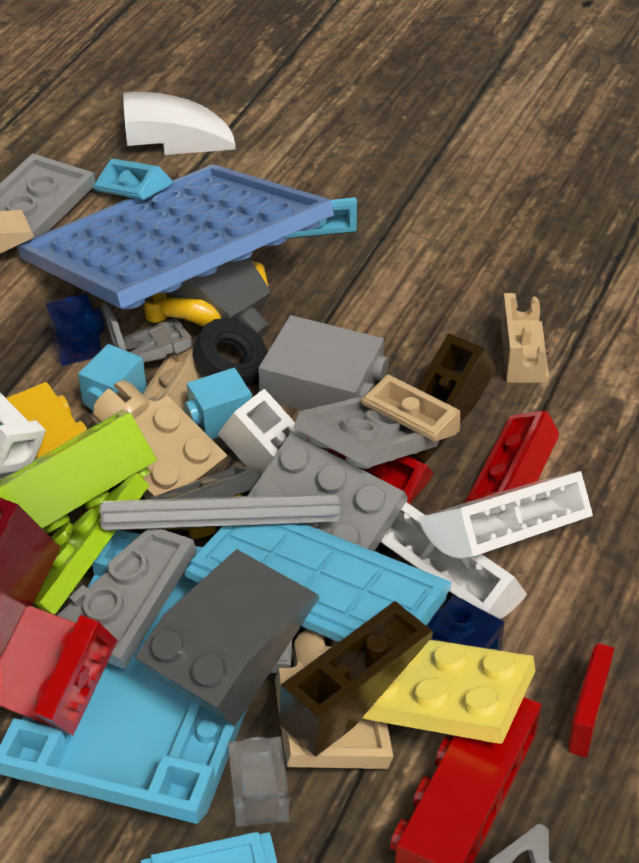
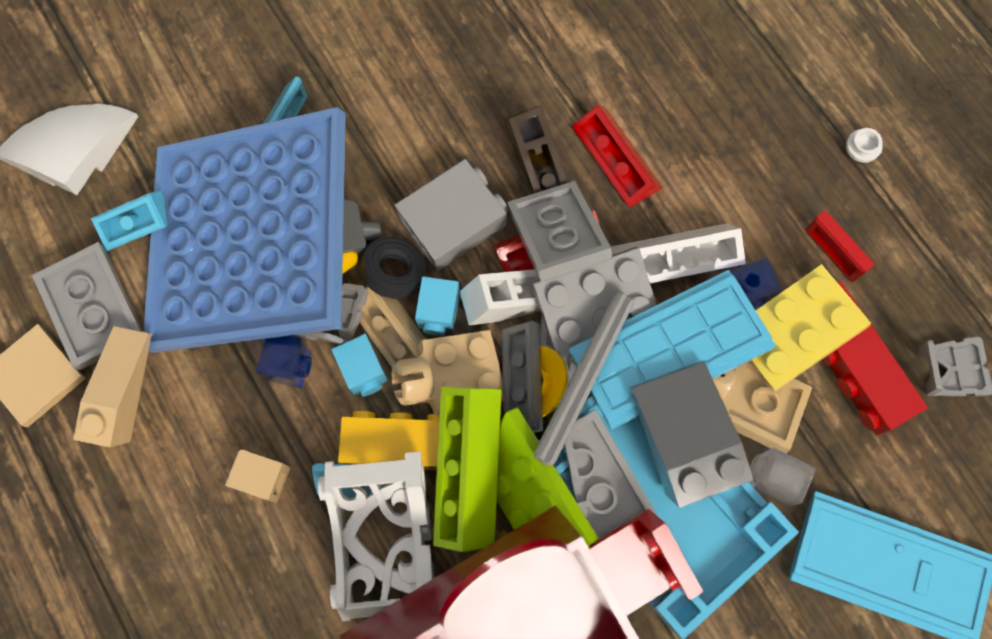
camera: 55 degrees left, 30 degrees up
dark brown slope [279,601,433,757] -> none
tan slope [361,374,460,442] -> none
white brick [419,471,593,558] -> none
tan hinge [501,293,549,383] -> none

